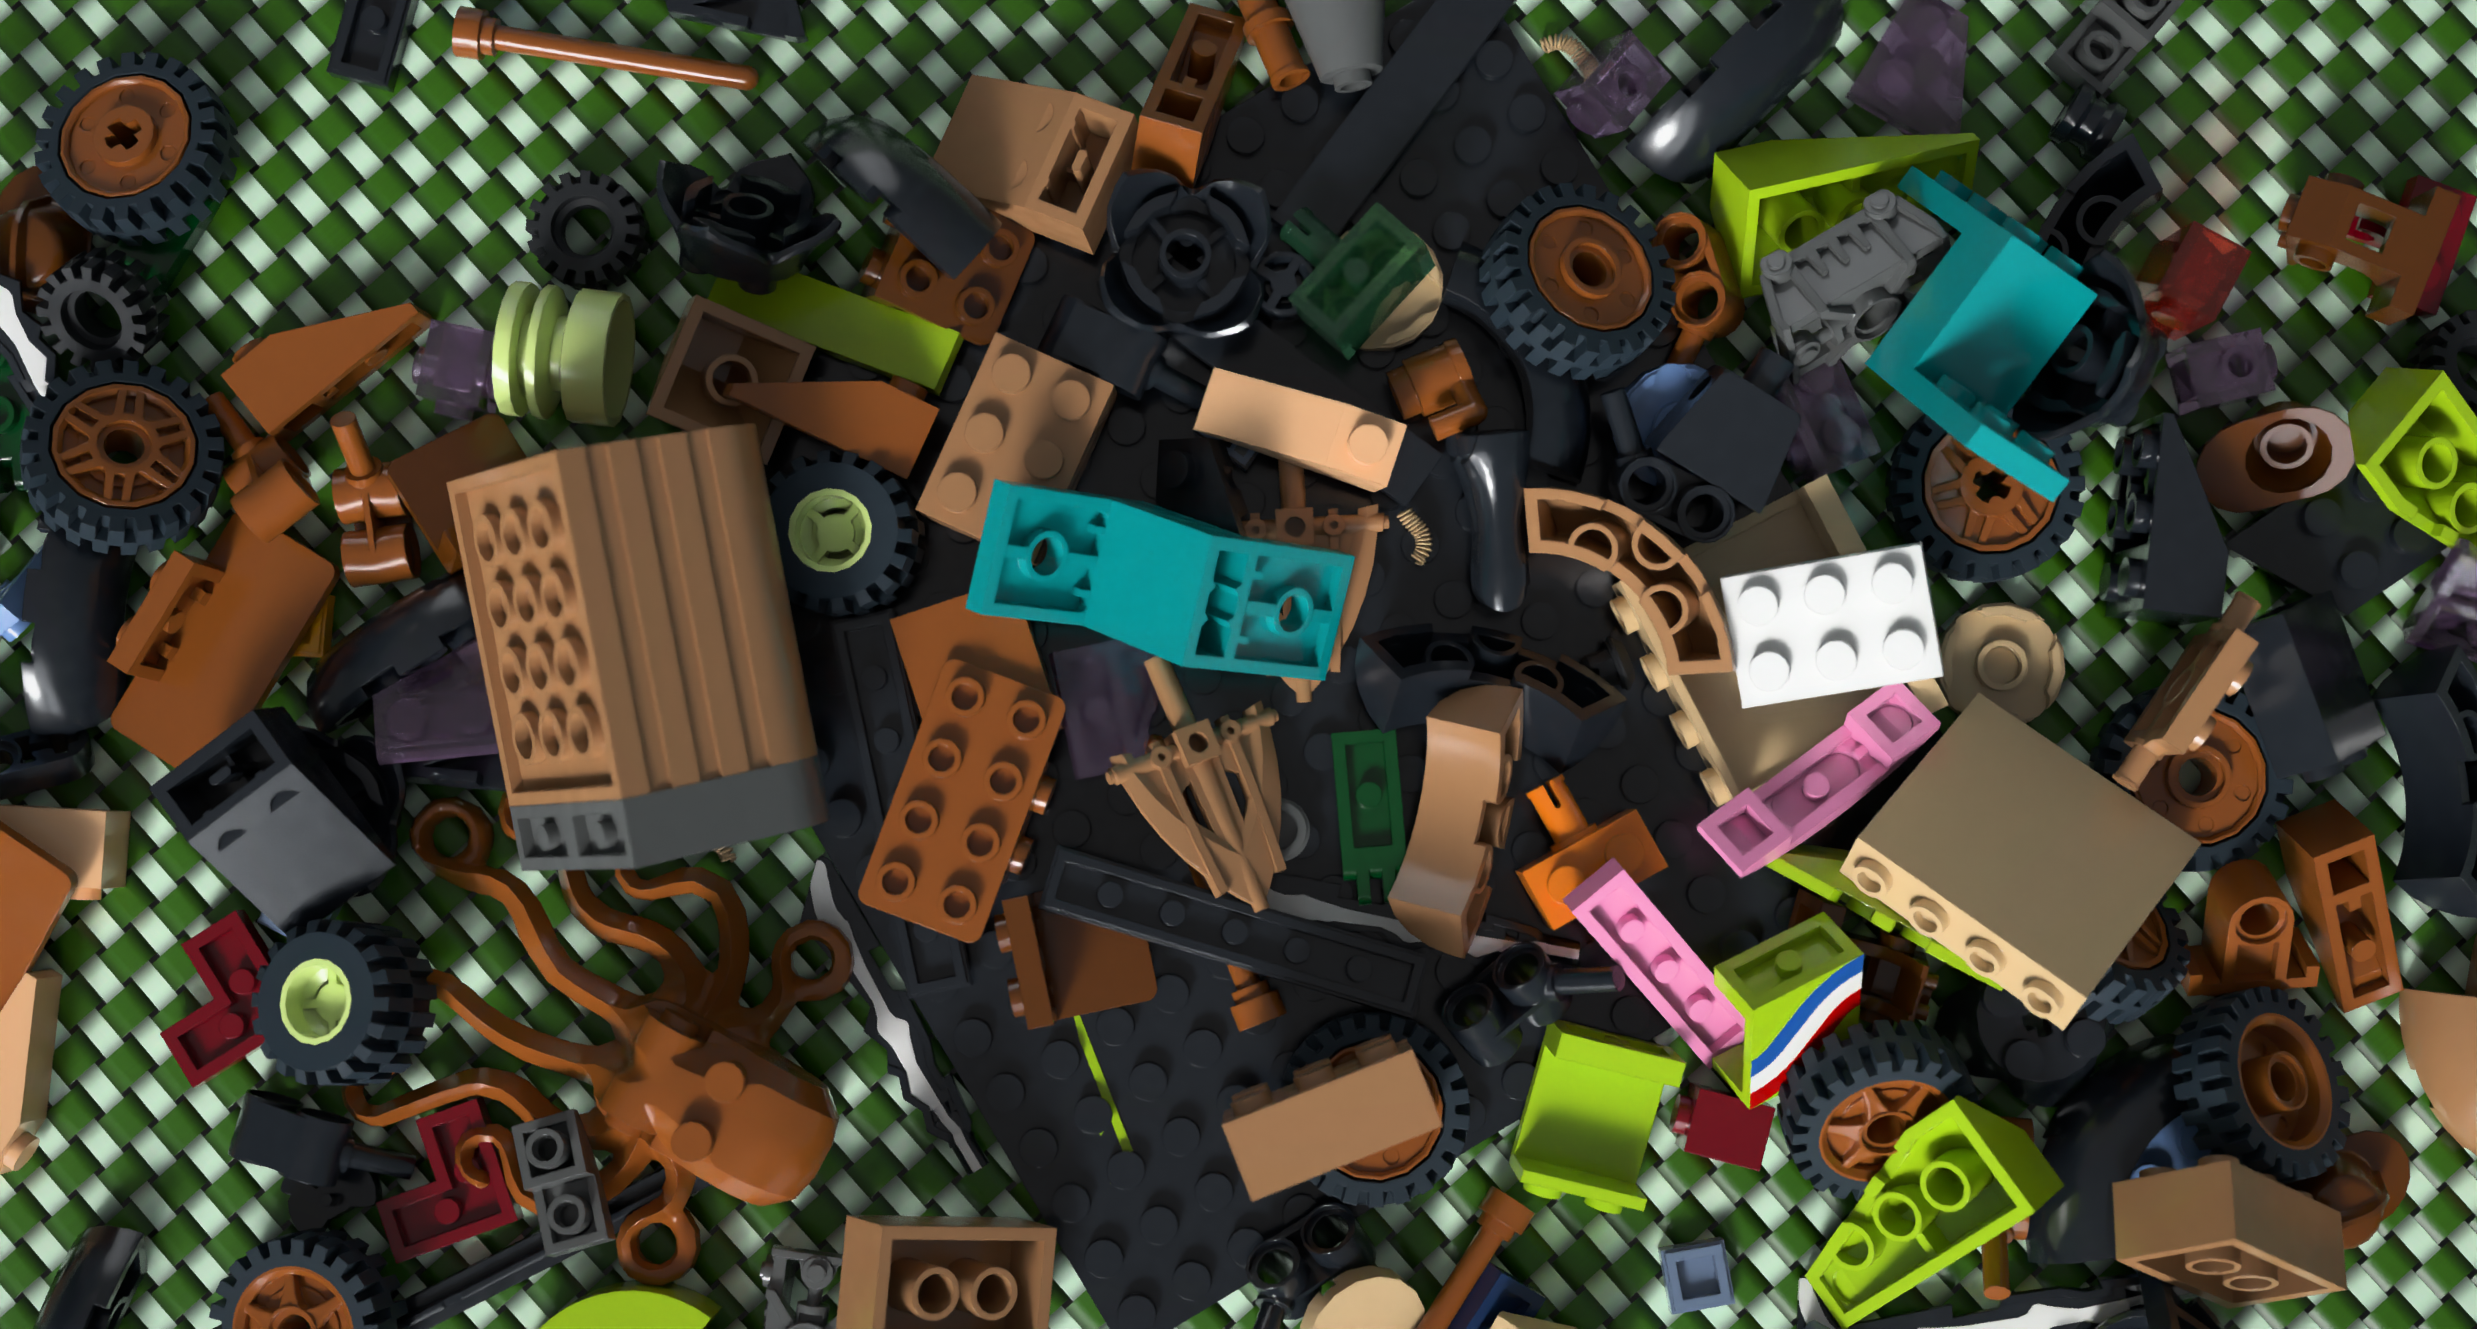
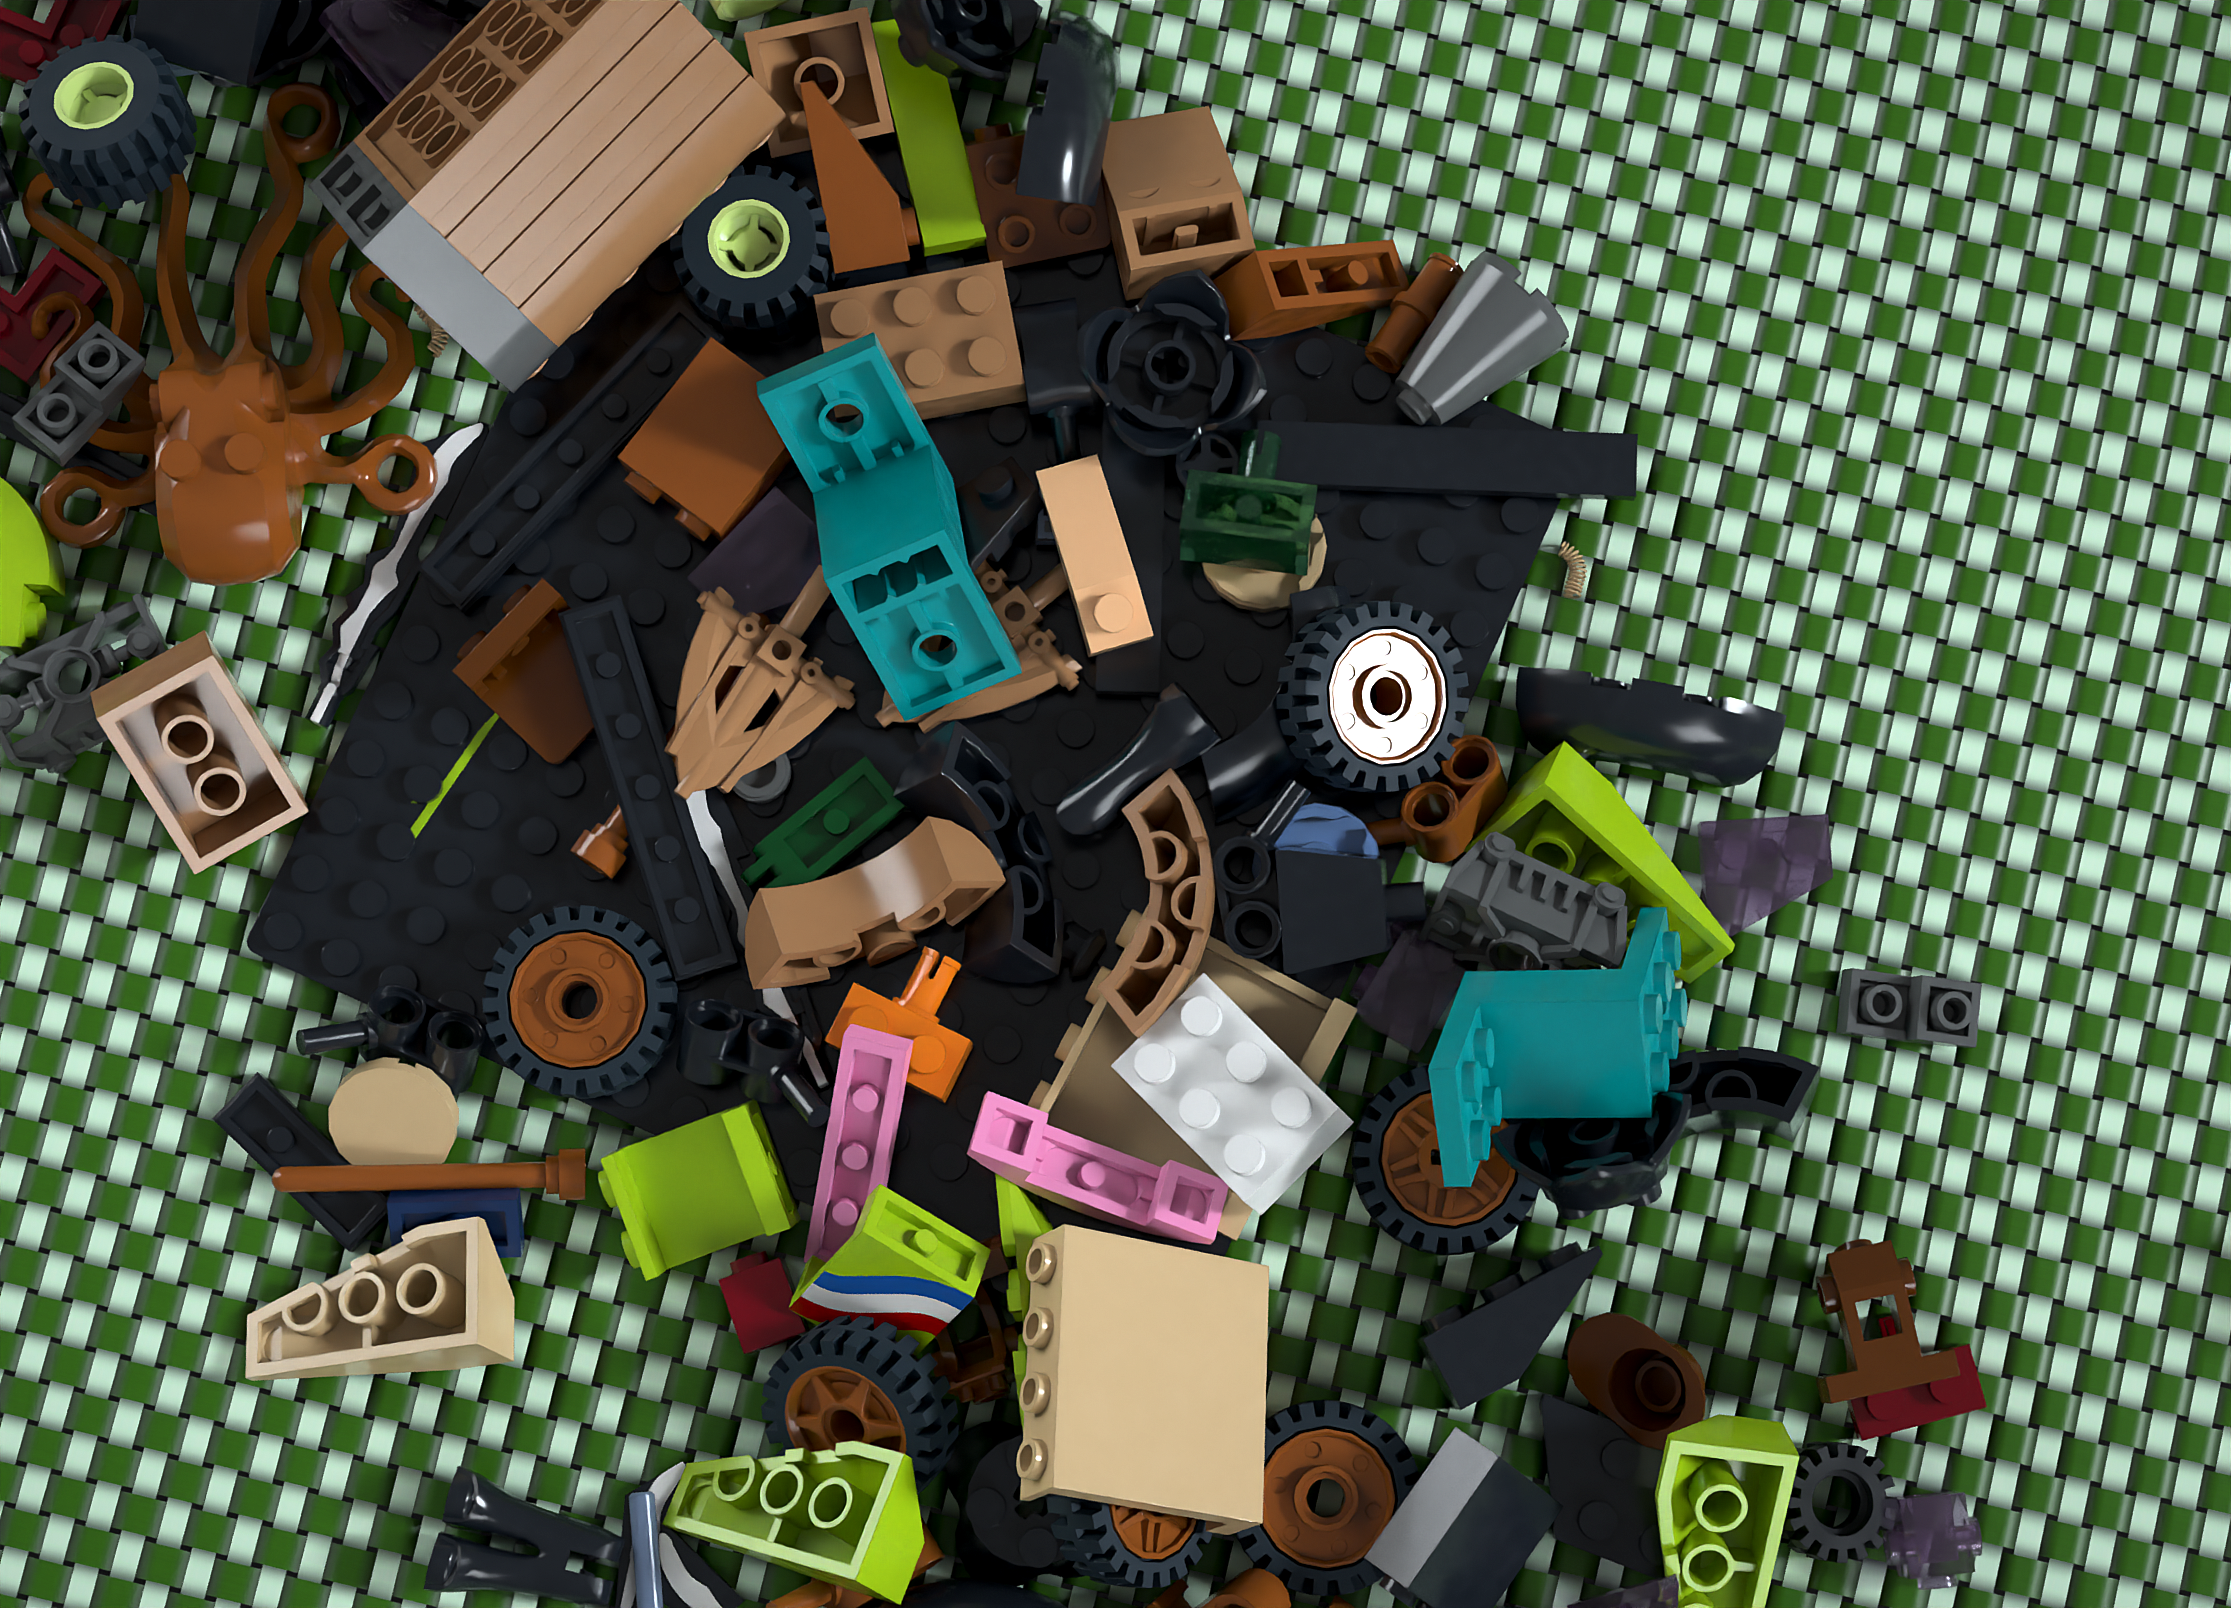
camera: 50 degrees right, 5 degrees down
dark orange bracket [858,659,1066,943] -> none
medium nougat brick [1222,1033,1443,1202] -> none
dark orange piece [1385,337,1488,441] -> none
tan leg [1396,508,1433,566] -> none
clear purple brick [1554,30,1671,139] -> none
sand blue tile [1658,1236,1735,1315] -> none
tan tile [1935,602,2065,724] -> none
black wheel [2048,82,2128,162] -> none
medium nougat plate [2112,591,2262,792] -> none
clear red brick [2136,221,2252,341] -> none
clear purple brick [2165,328,2278,416] -> none

